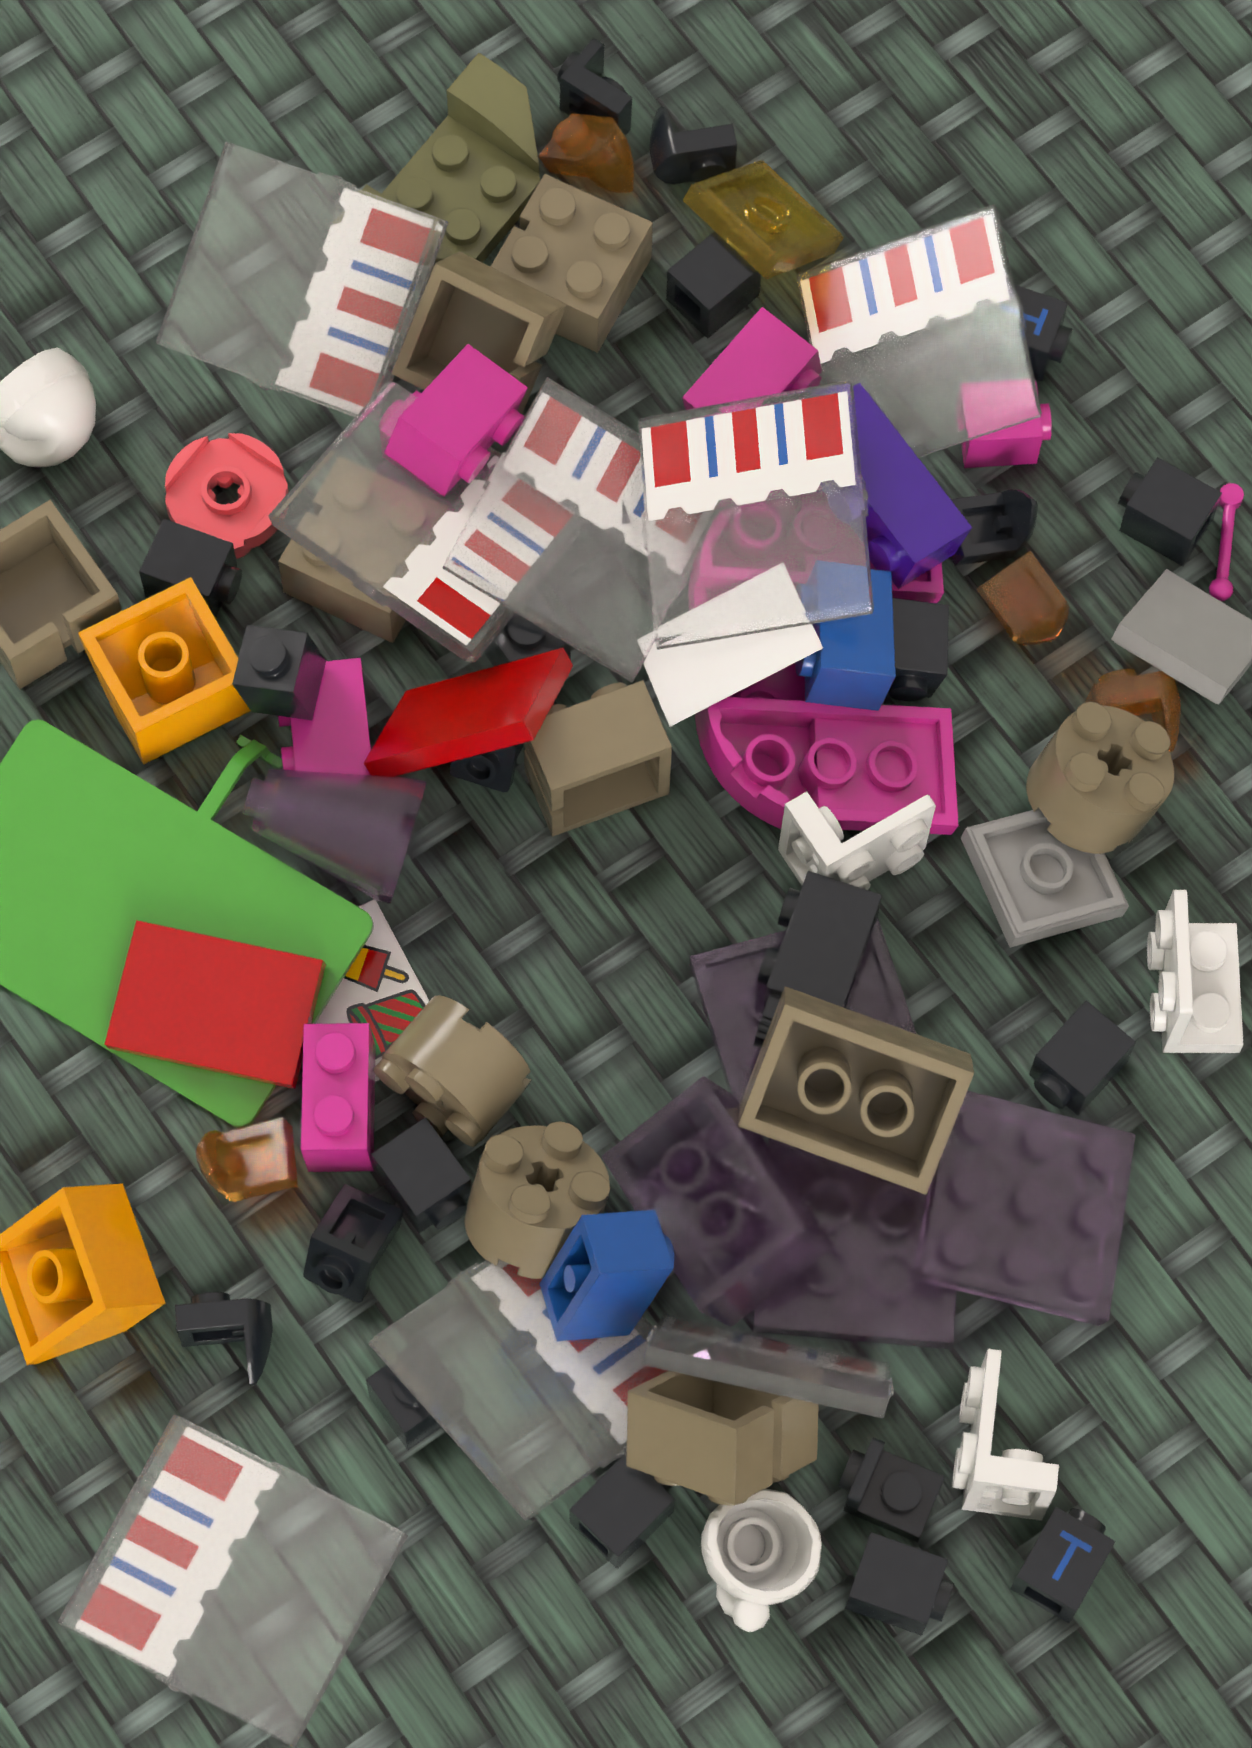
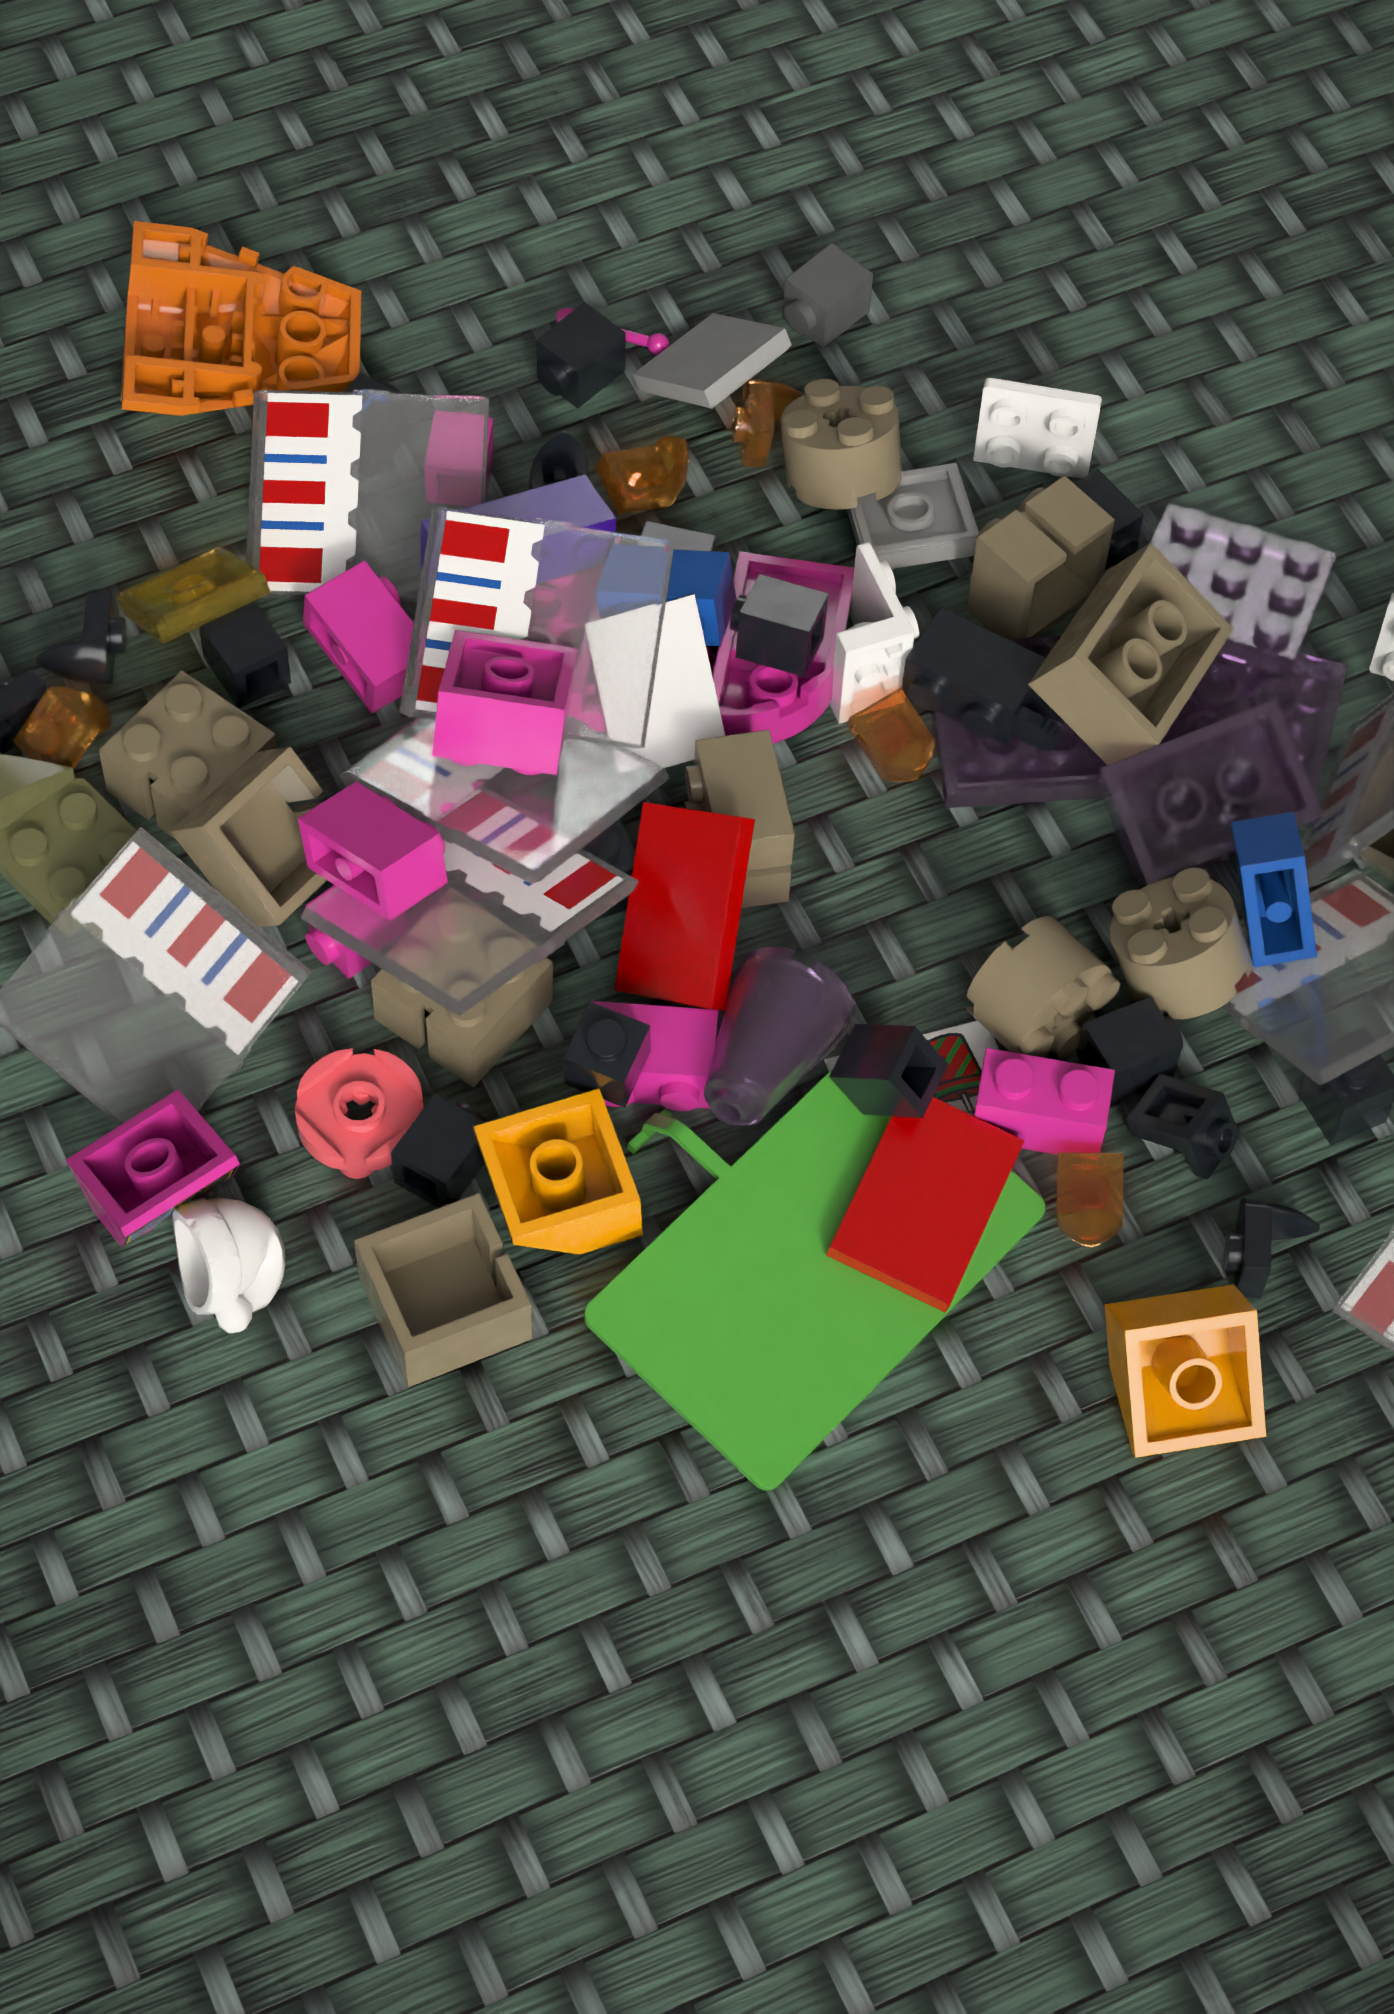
camera: 80 degrees left, 10 degrees down
none -> dark pink slope [66,1089,240,1247]
none -> orange wedge [121,221,362,416]
none -> dark pink slope [432,630,578,775]
none -> black brick [730,574,829,677]
none -> black brick [829,1024,949,1118]
none -> clear orange plate [847,687,936,782]
none -> dark tan piece [966,475,1115,647]

